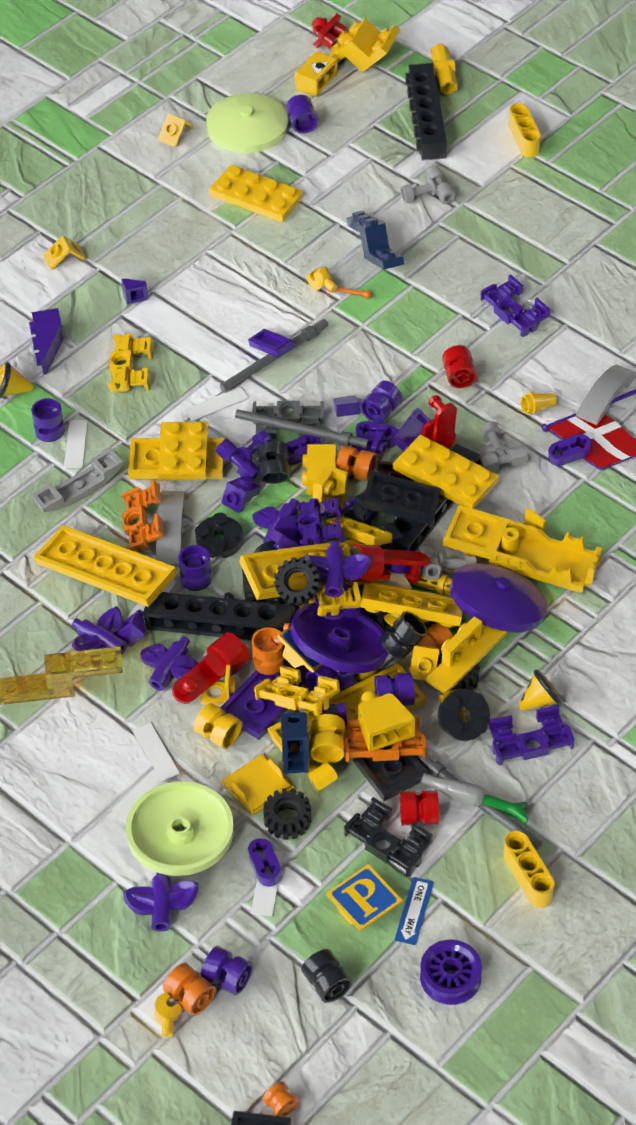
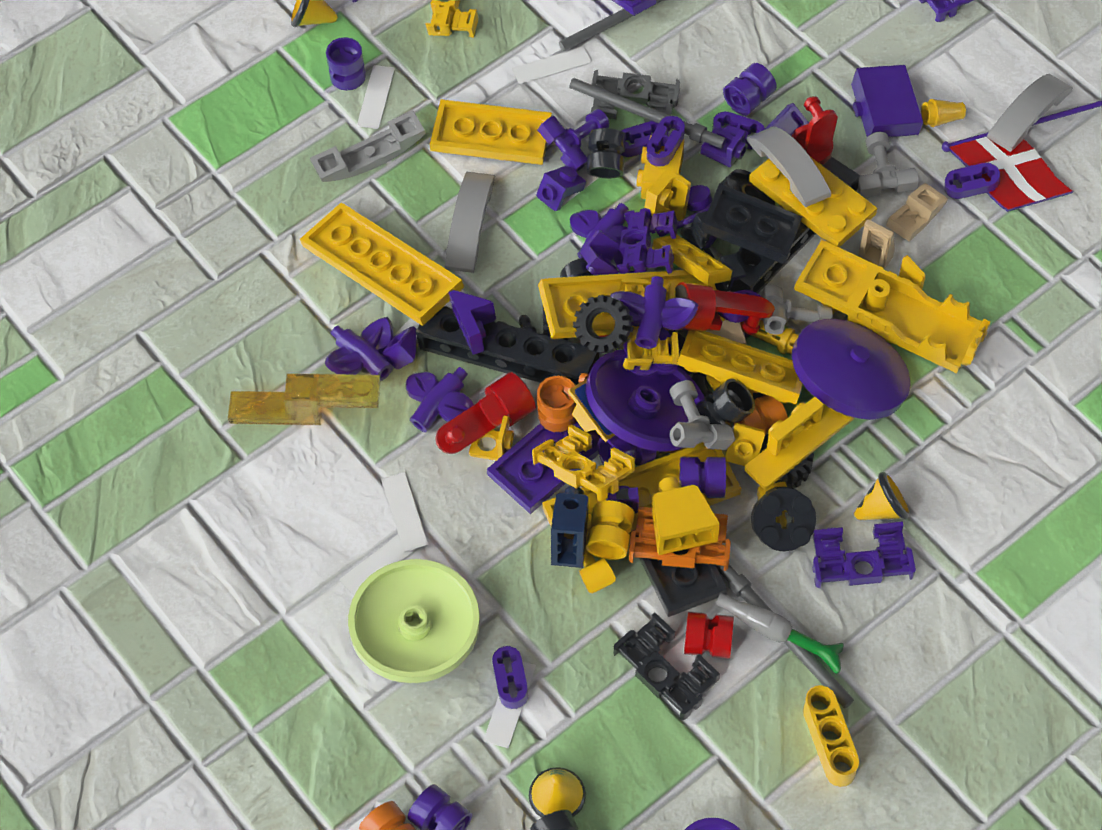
camera: 10 degrees right, 10 degrees up
orange piece [121,479,165,553] -> none
dark purple plant [123,872,199,932] -> none
yellow plate [158,422,208,481] -> none
dark purple wheel [178,545,212,591] -> none
yellow wheel [194,703,243,750] -> none
black plate [195,512,243,558] -> none
yellow piece [221,754,294,816] -> none
black tyre [263,788,311,840] -> none
piece [326,864,403,931] -> none
dark purple slope [333,395,359,417] -> none
orange wheel [336,445,377,482] -> none
sticker [395,877,434,945] -> none
red wheel [442,345,477,389] -> none
none -> dark purple slope [449,290,496,355]
none -> yellow hat [528,767,586,818]
none -> dark purple beam [646,116,685,167]
none -> light grey bar [670,380,735,450]
none -> dark purple tile [687,185,712,211]
none -> light grey slope [747,127,831,207]
none -> dark purple container [851,65,923,137]
none -> tan slope [858,219,895,269]
none -> tan slope [886,183,948,242]

